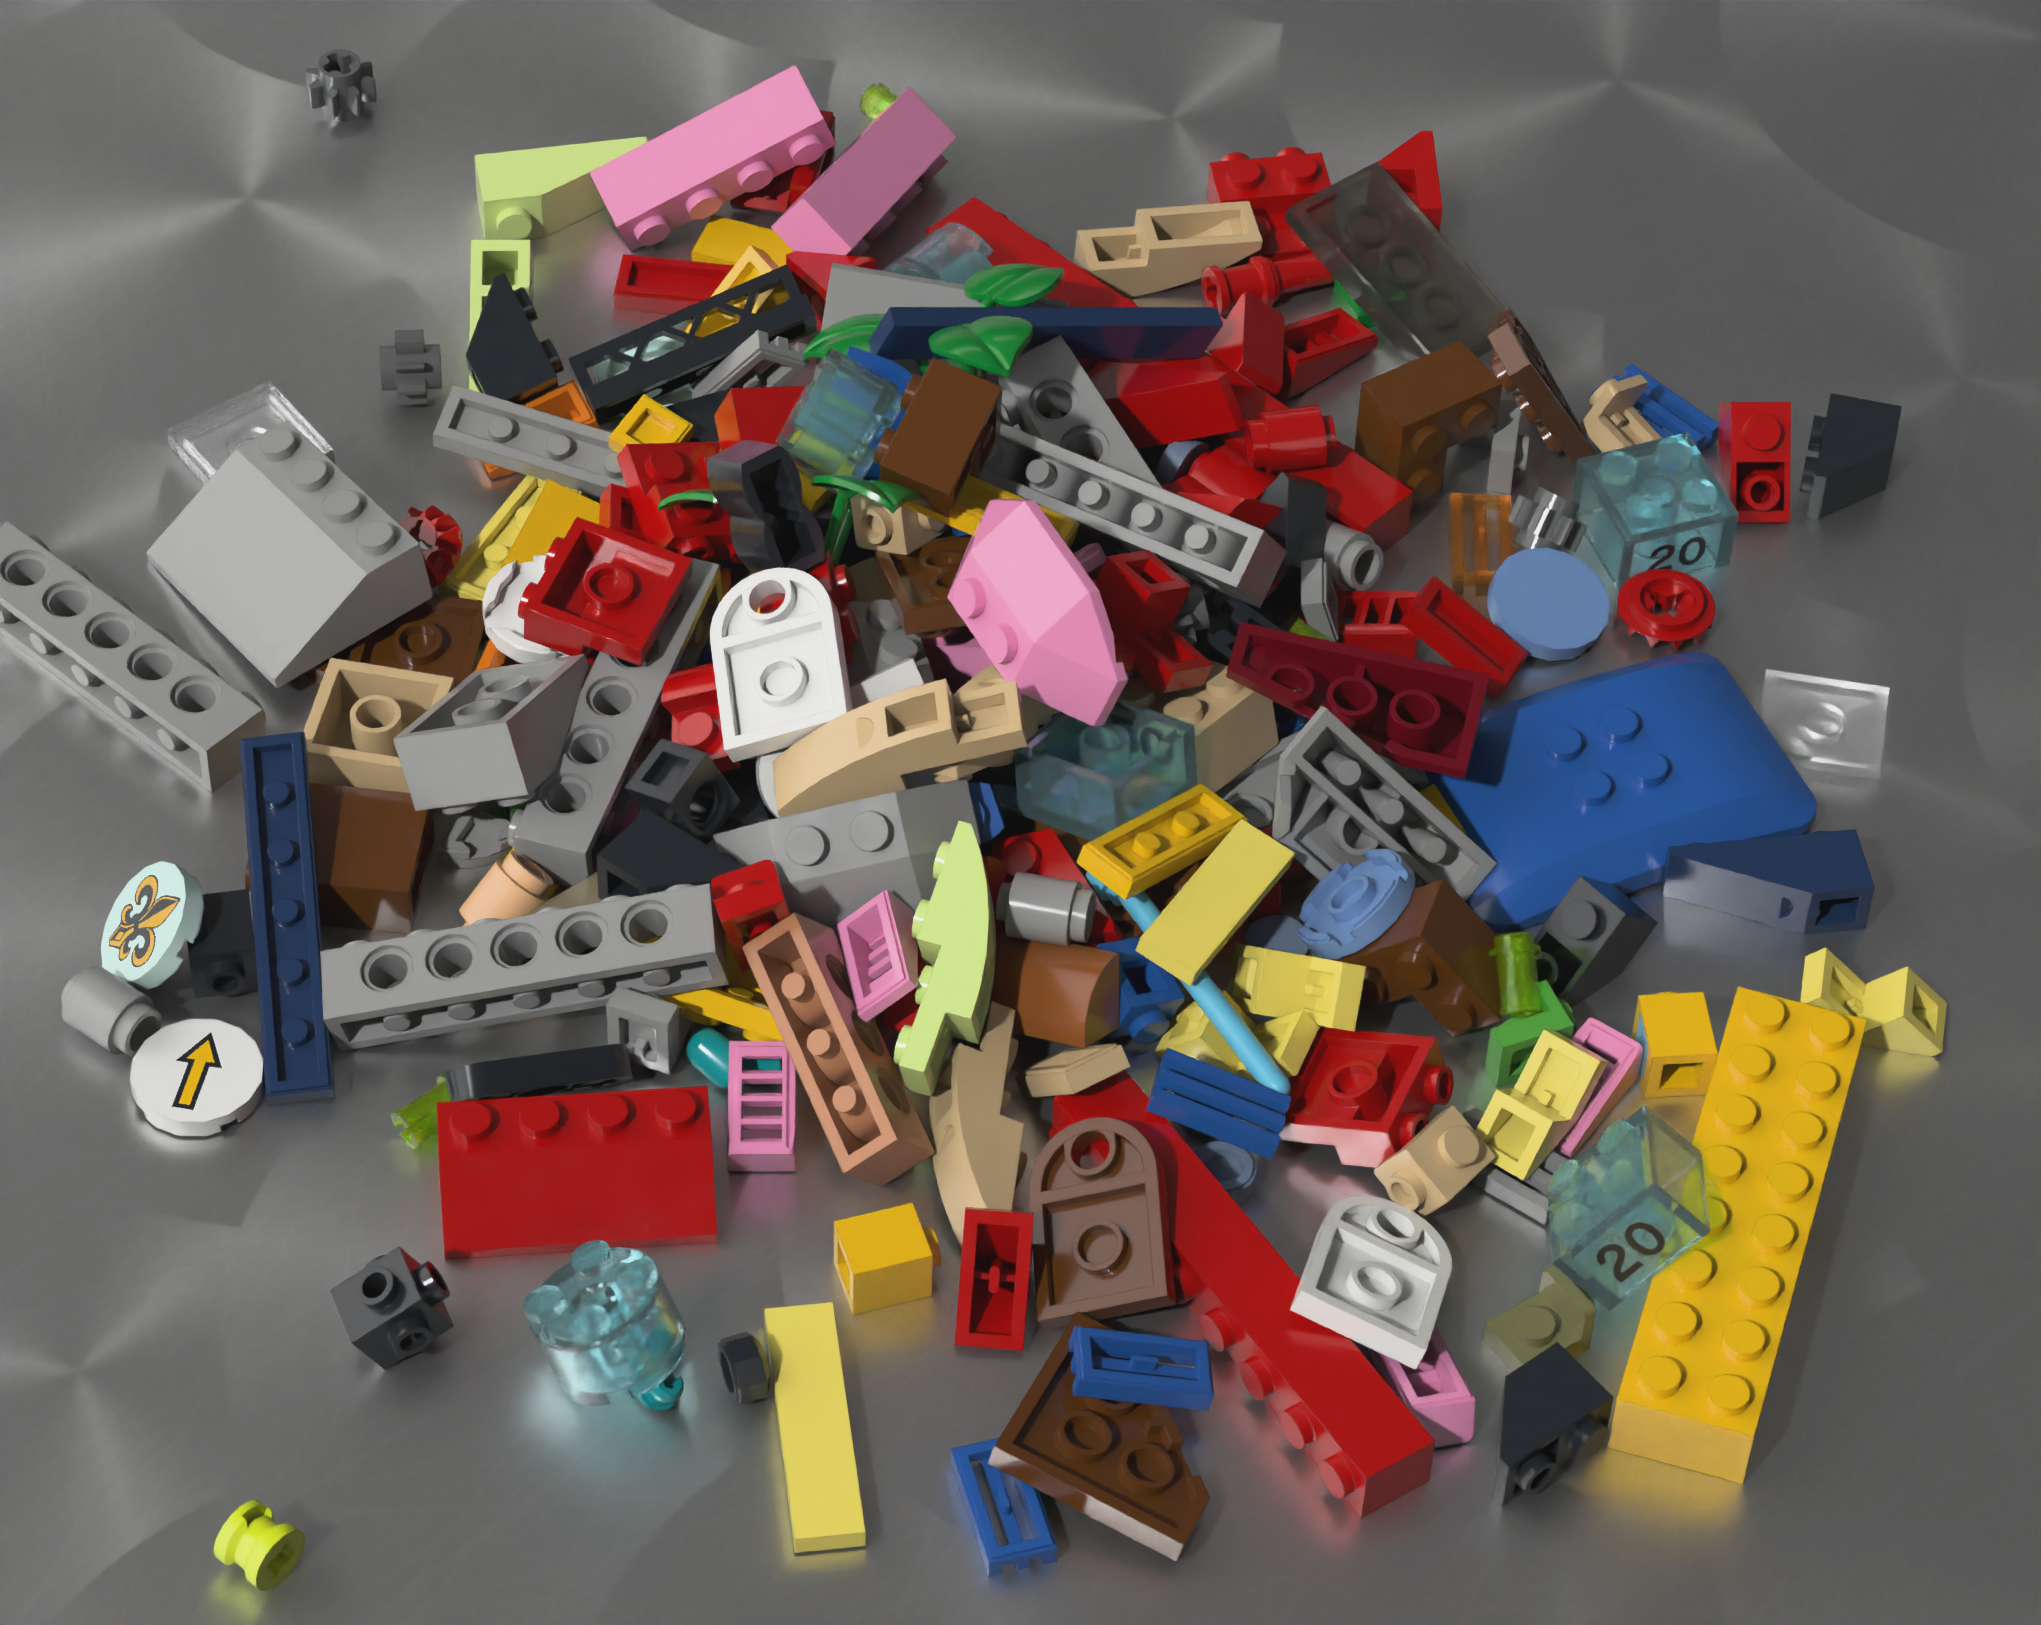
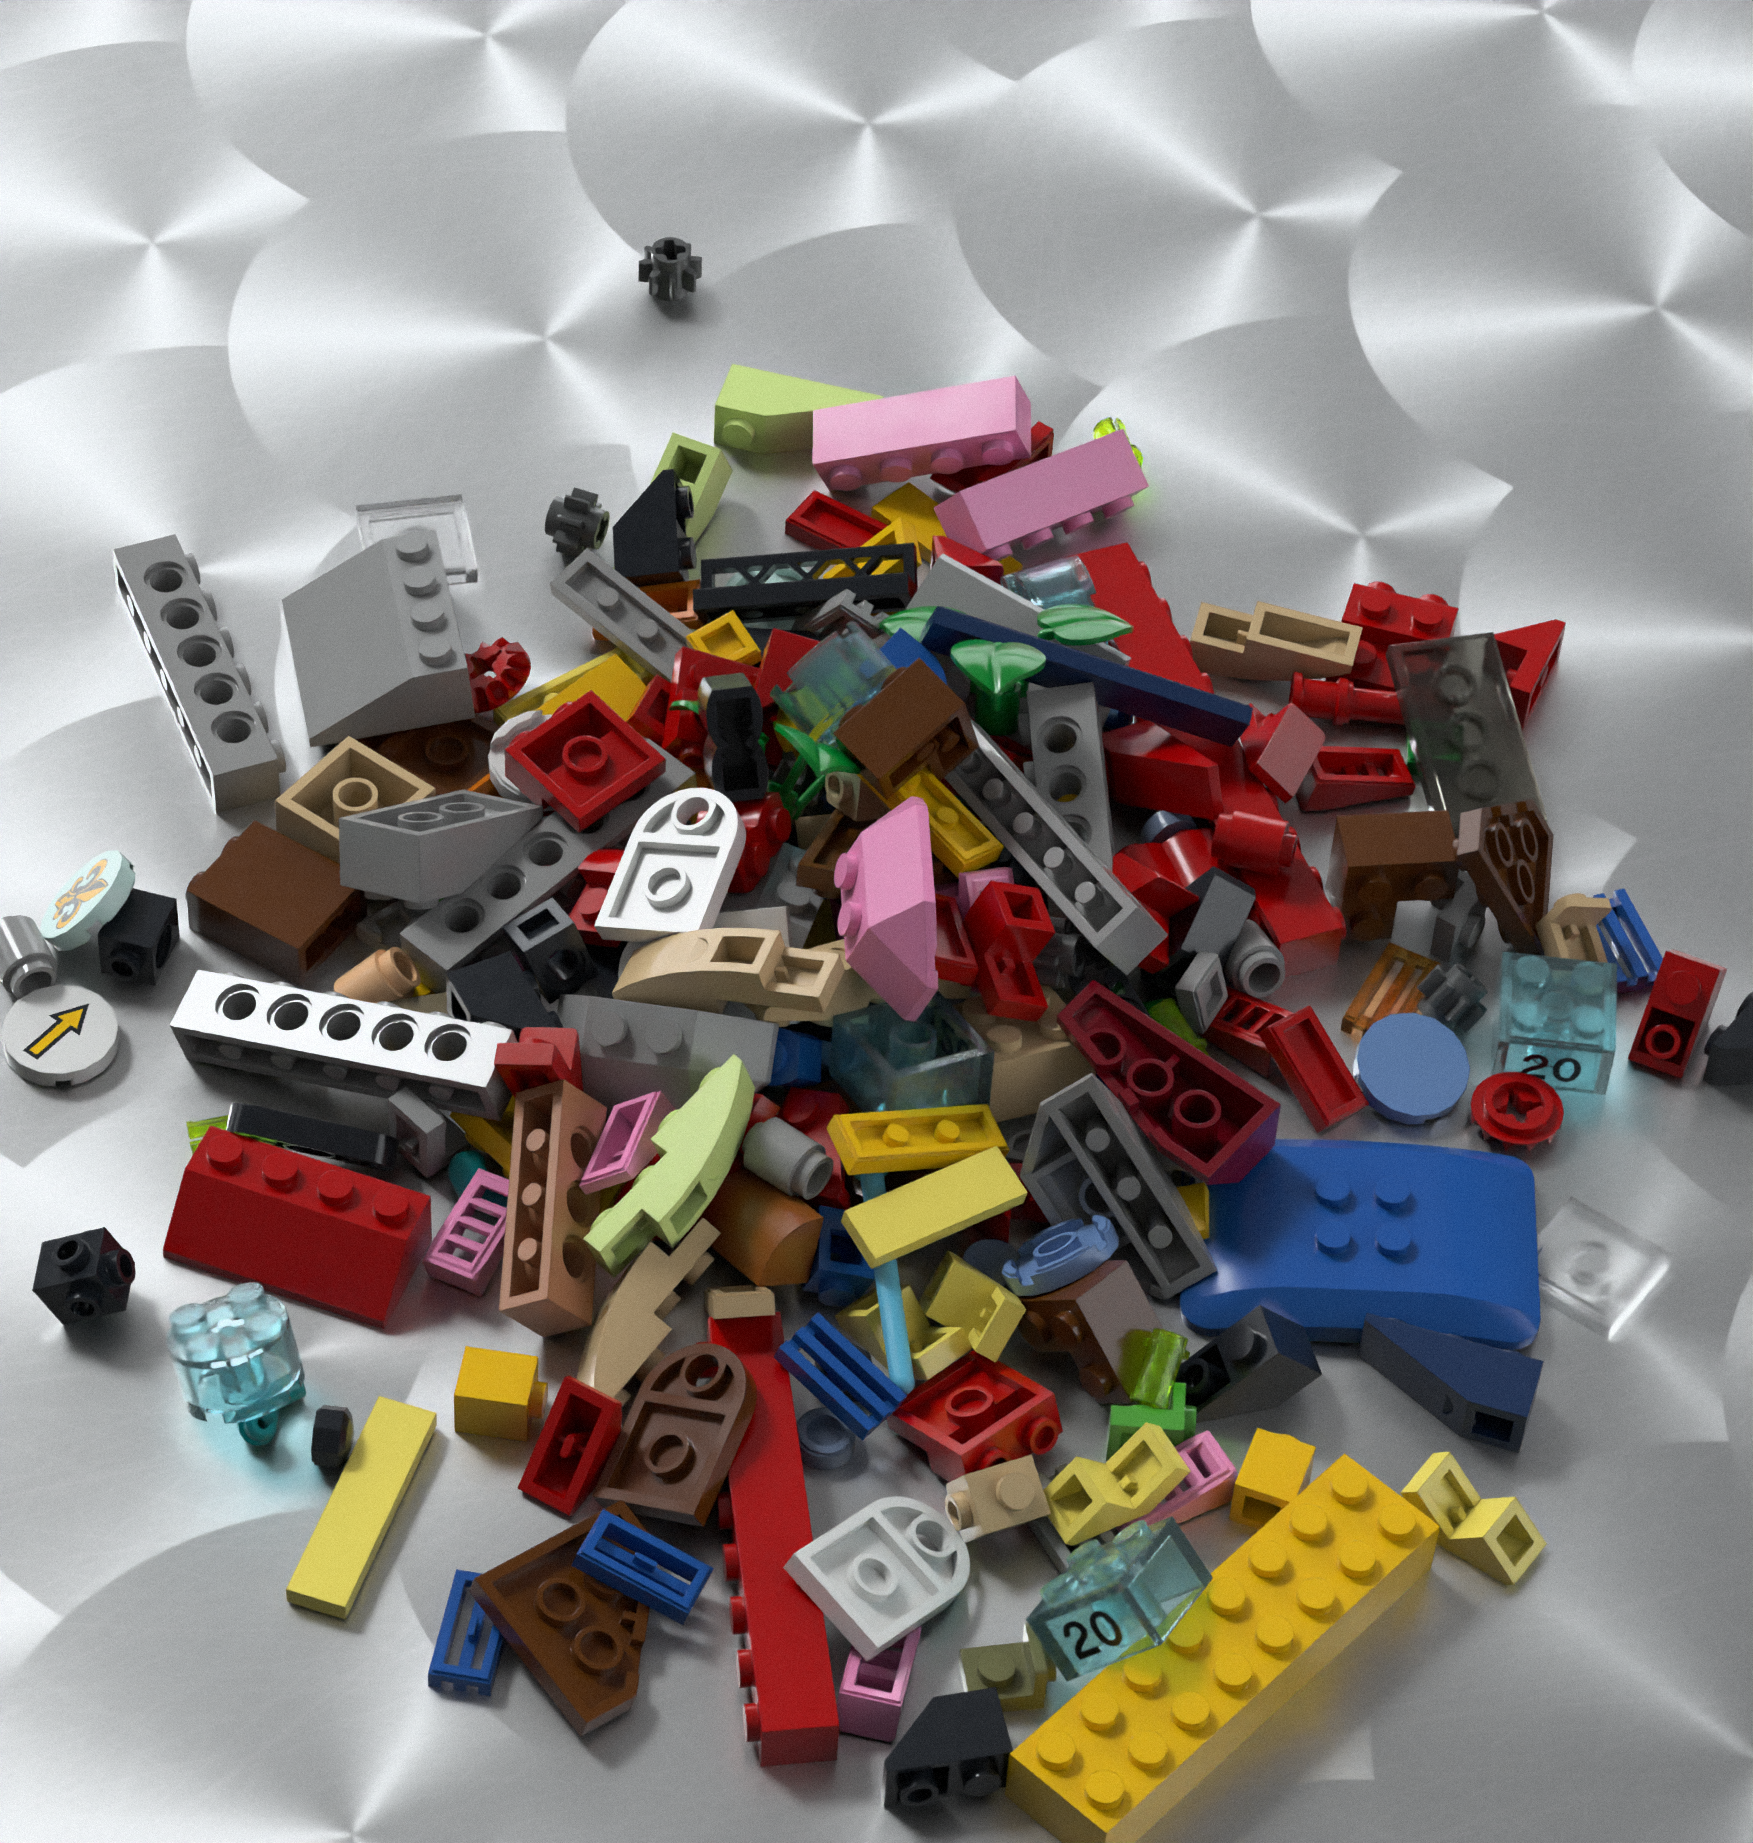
camera: 25 degrees right, 0 degrees up
dark blue tile [239,732,336,1106] -> none

